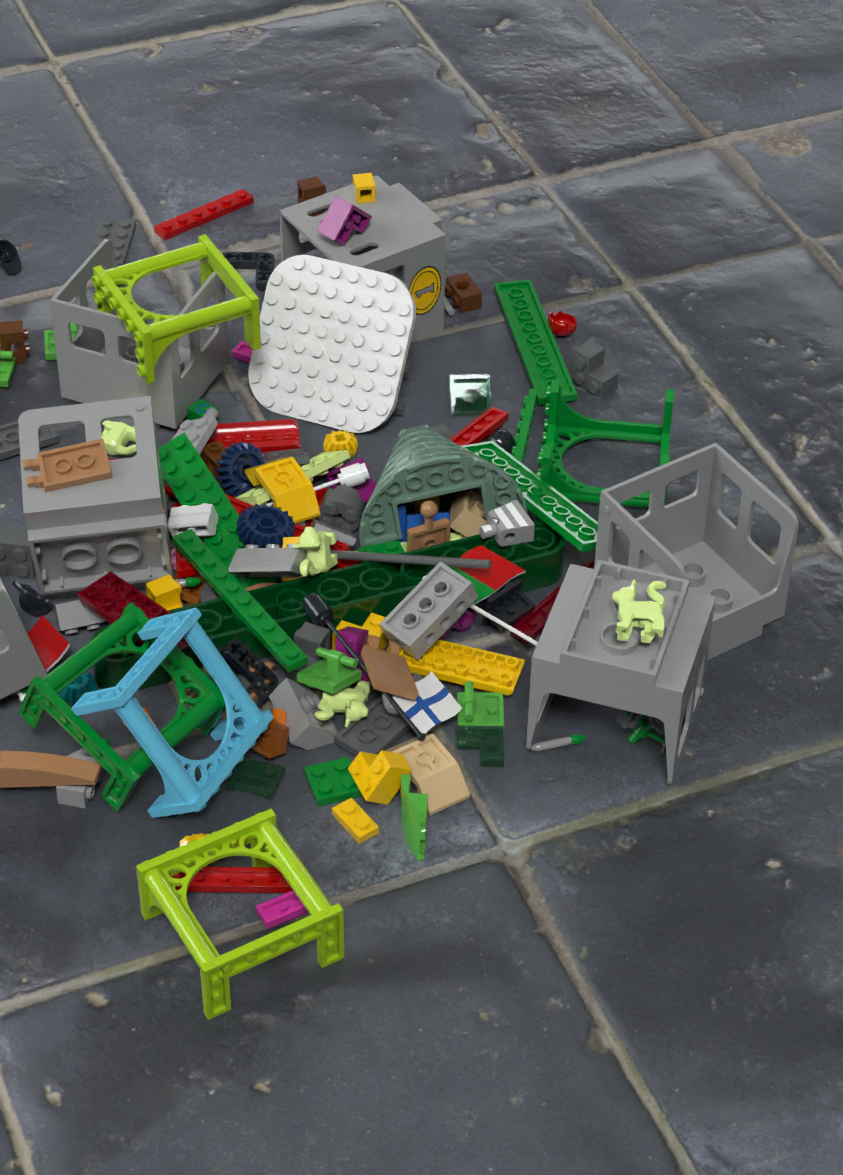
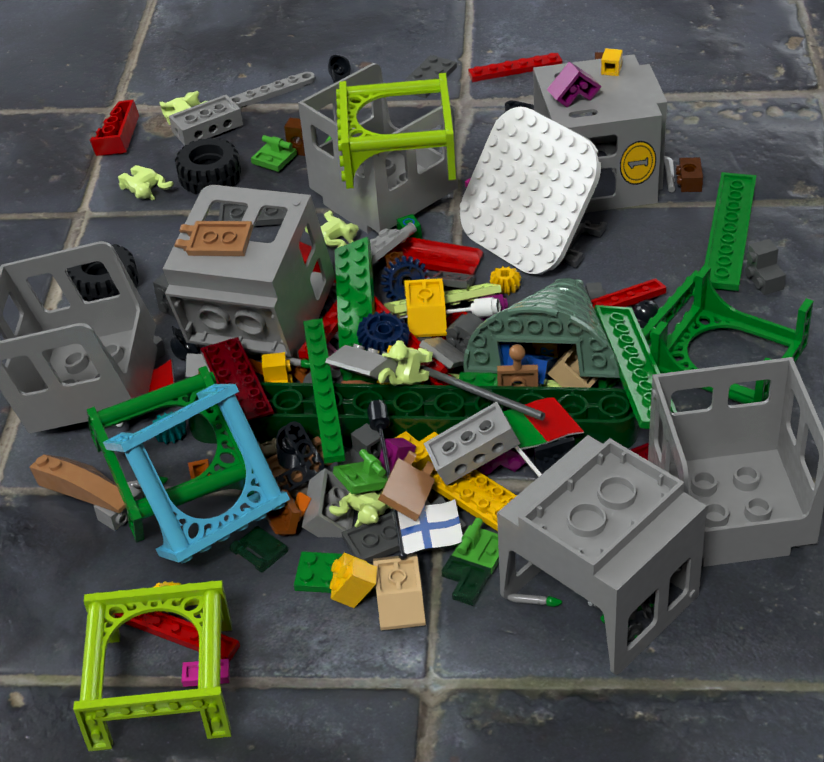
camera: 30 degrees right, 0 degrees up
white brick [168,503,219,537] -> none
yellow plate [332,798,379,844] -> none
bright green slope [400,774,428,861] -> none
clear green slope [449,374,491,415] -> none
light grey torso [479,499,535,546] -> none
red hair [548,311,577,336] -> none
yellowish green animal [612,580,666,643] -> none

